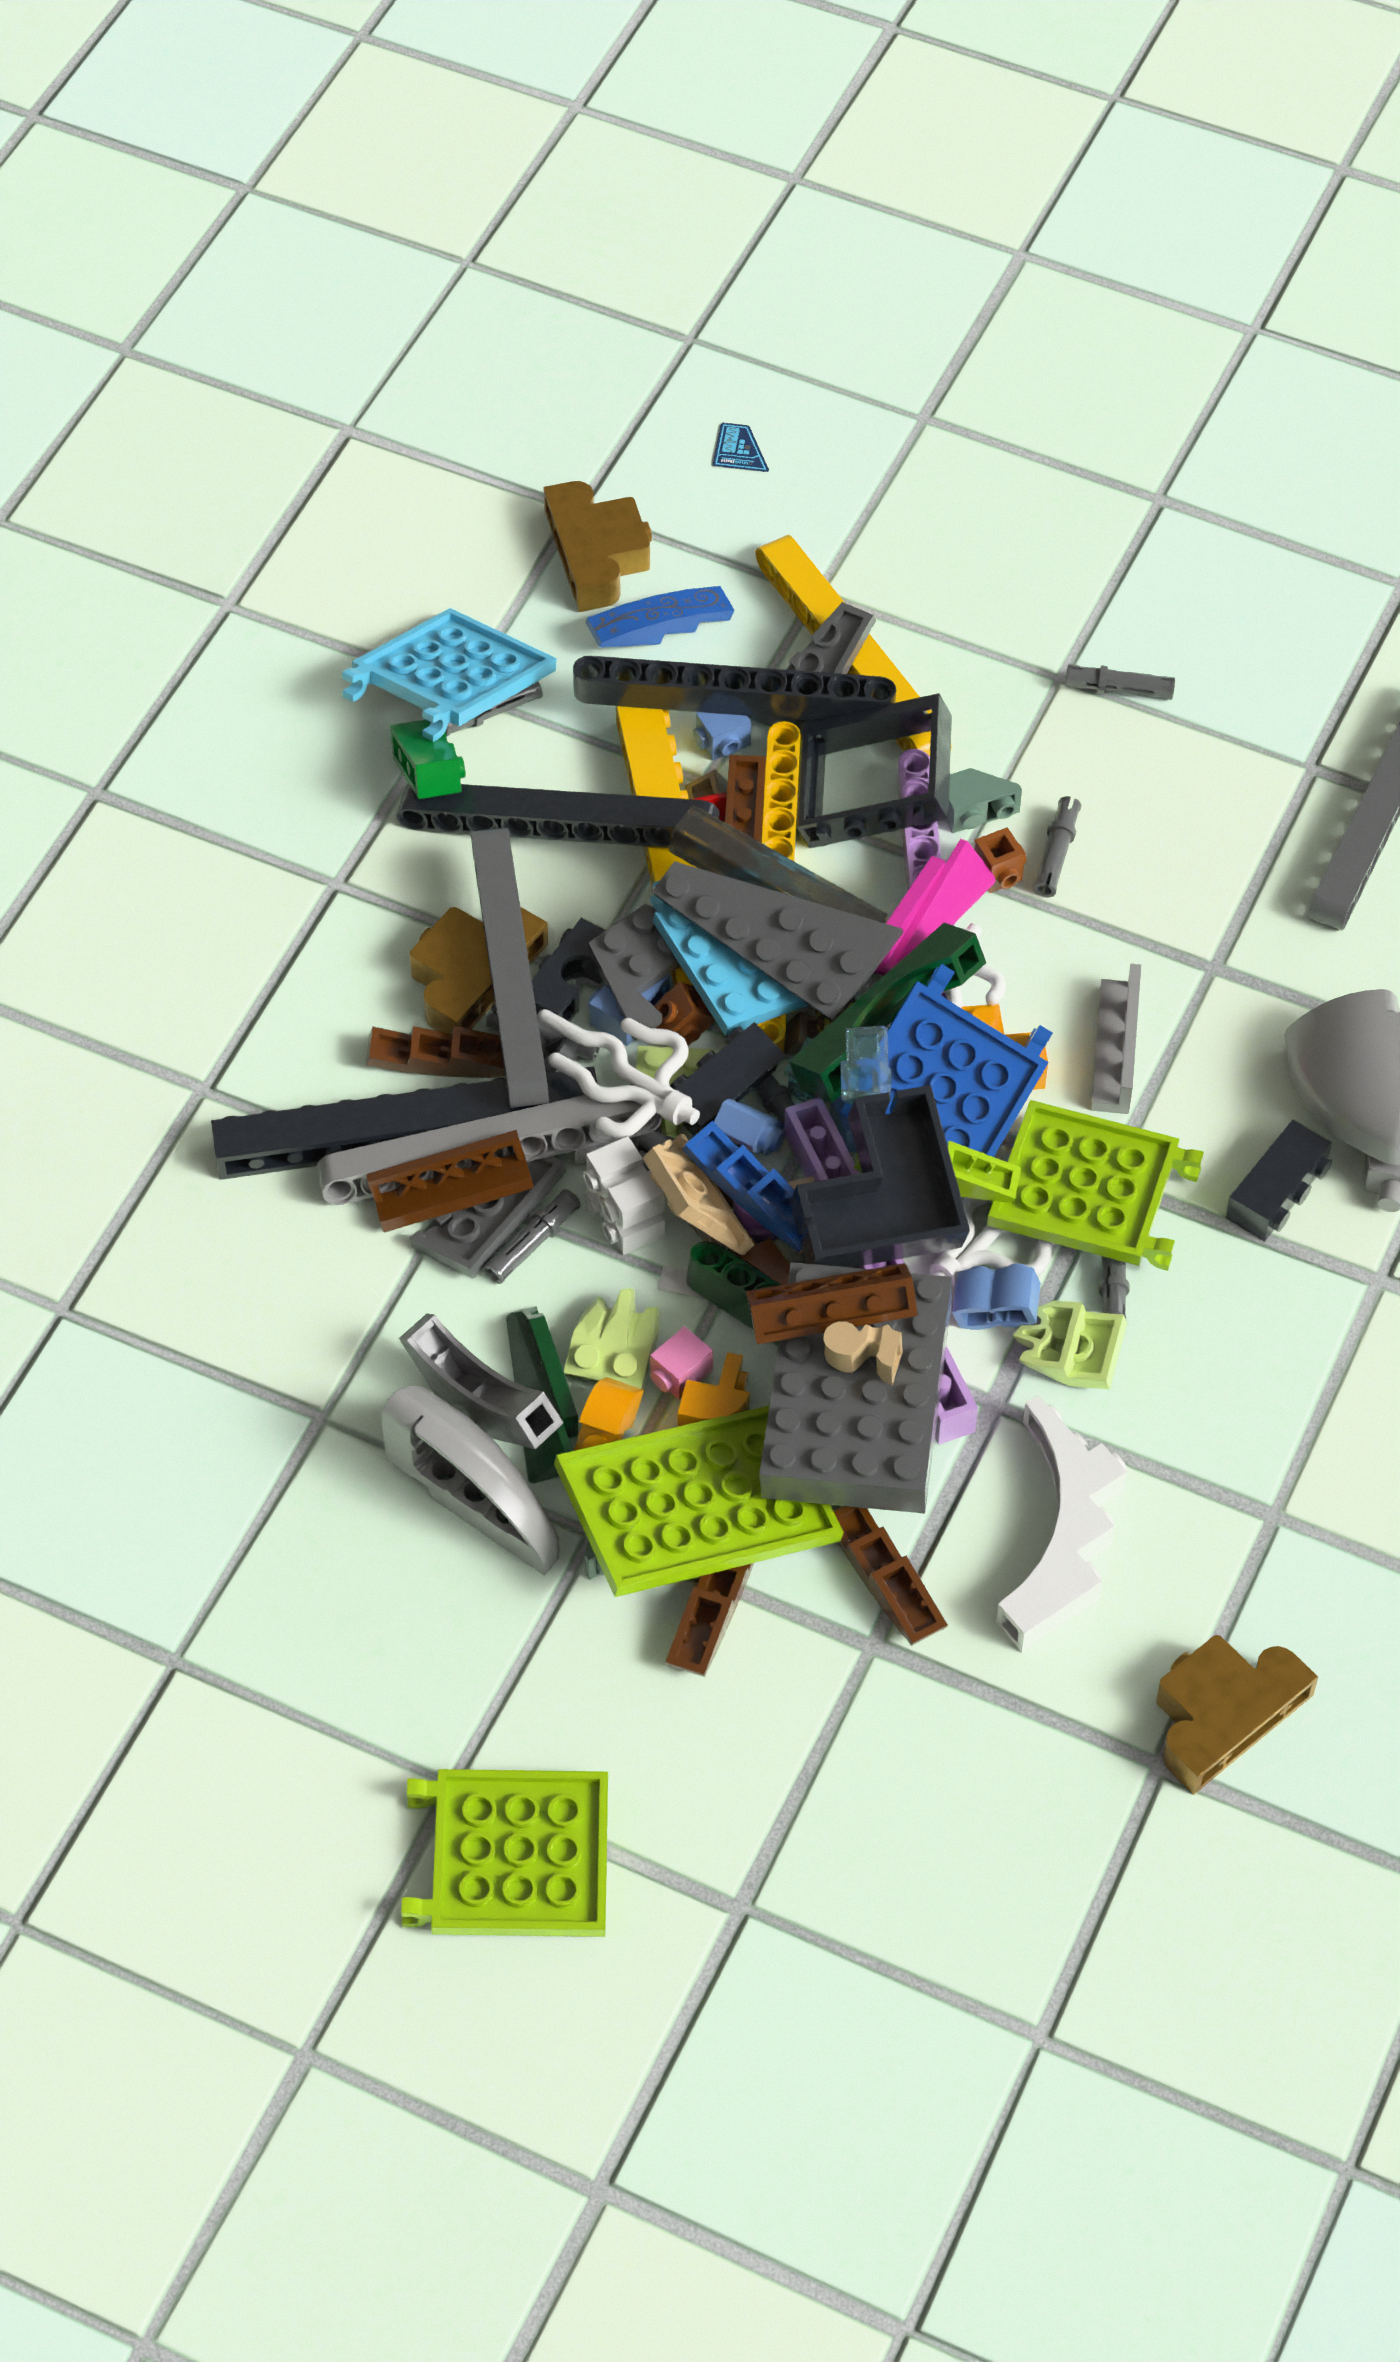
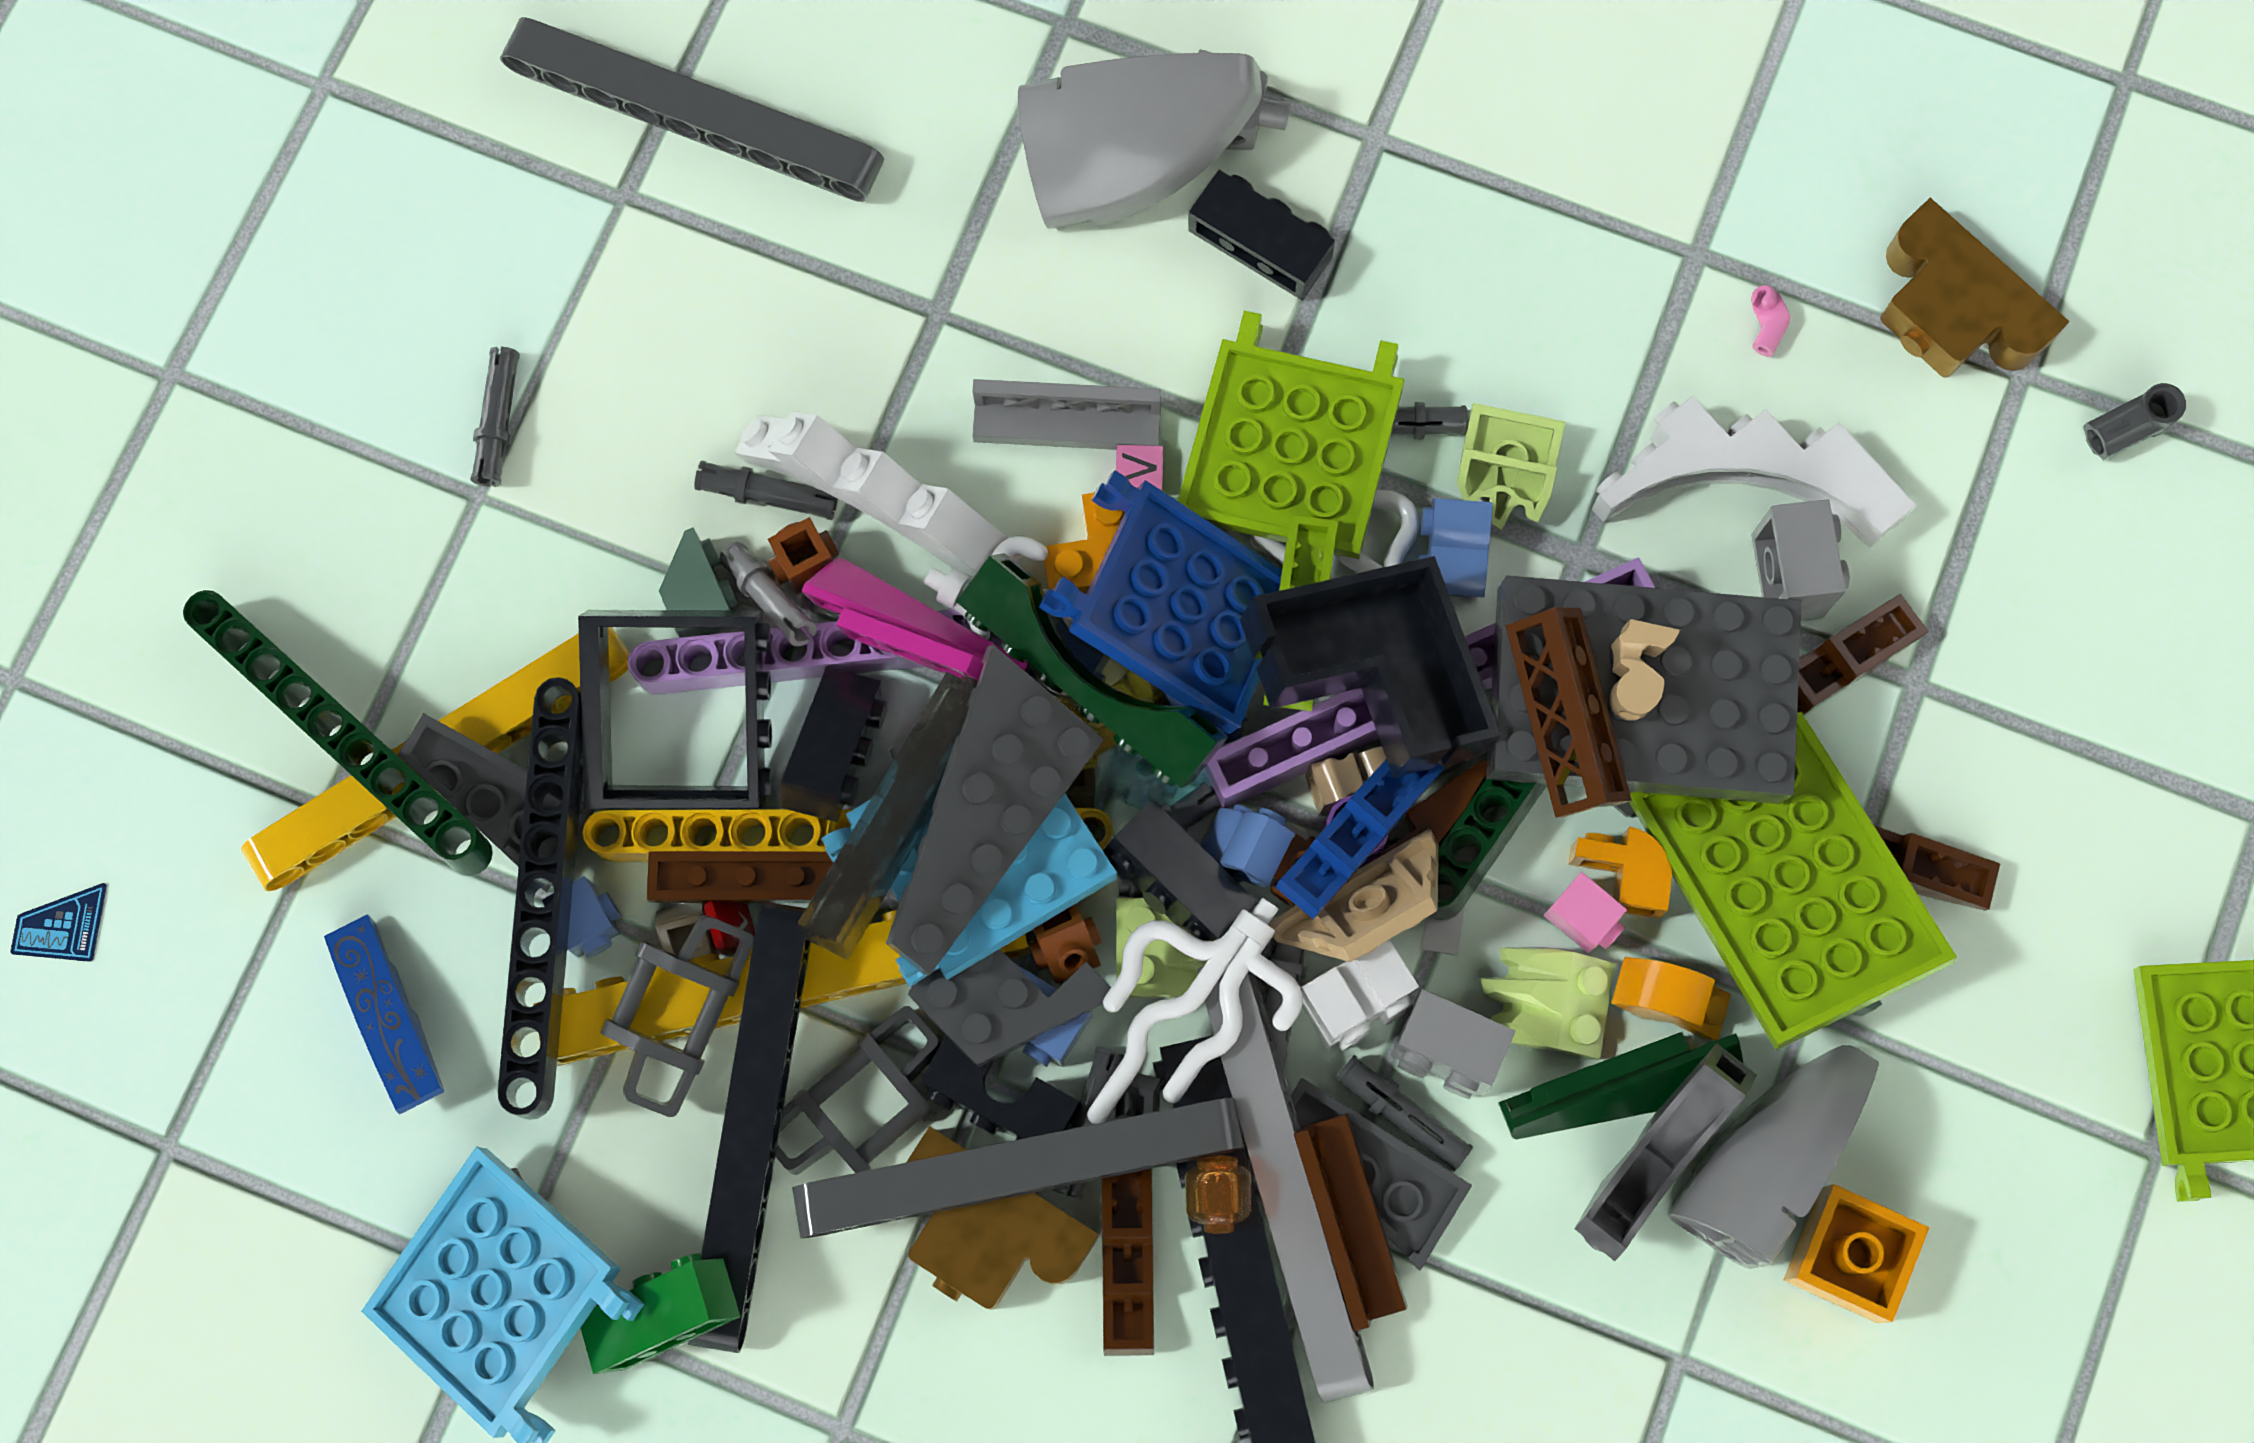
camera: 90 degrees left, 20 degrees up
pearl gold brick [543,481,652,612] -> none
clear light blue brick [841,1026,891,1105] -> none
none -> dark green beam [183,590,493,876]
none -> dark grey bar [600,915,754,1117]
none -> light grey pin [719,541,817,647]
none -> white arch [734,411,1022,578]
none -> dark grey bar [775,1006,941,1175]
none -> black brick [781,667,888,822]
none -> bright pink tile [1116,445,1163,490]
none -> clear orange head [1185,1155,1252,1234]
none -> light grey brick [1390,989,1515,1099]
none -> bright pink arm [1751,285,1790,357]
none -> light grey brick [1751,499,1850,621]
none -> light orange brick [1783,1184,1930,1324]
none -> dark grey piece [2083,383,2186,461]

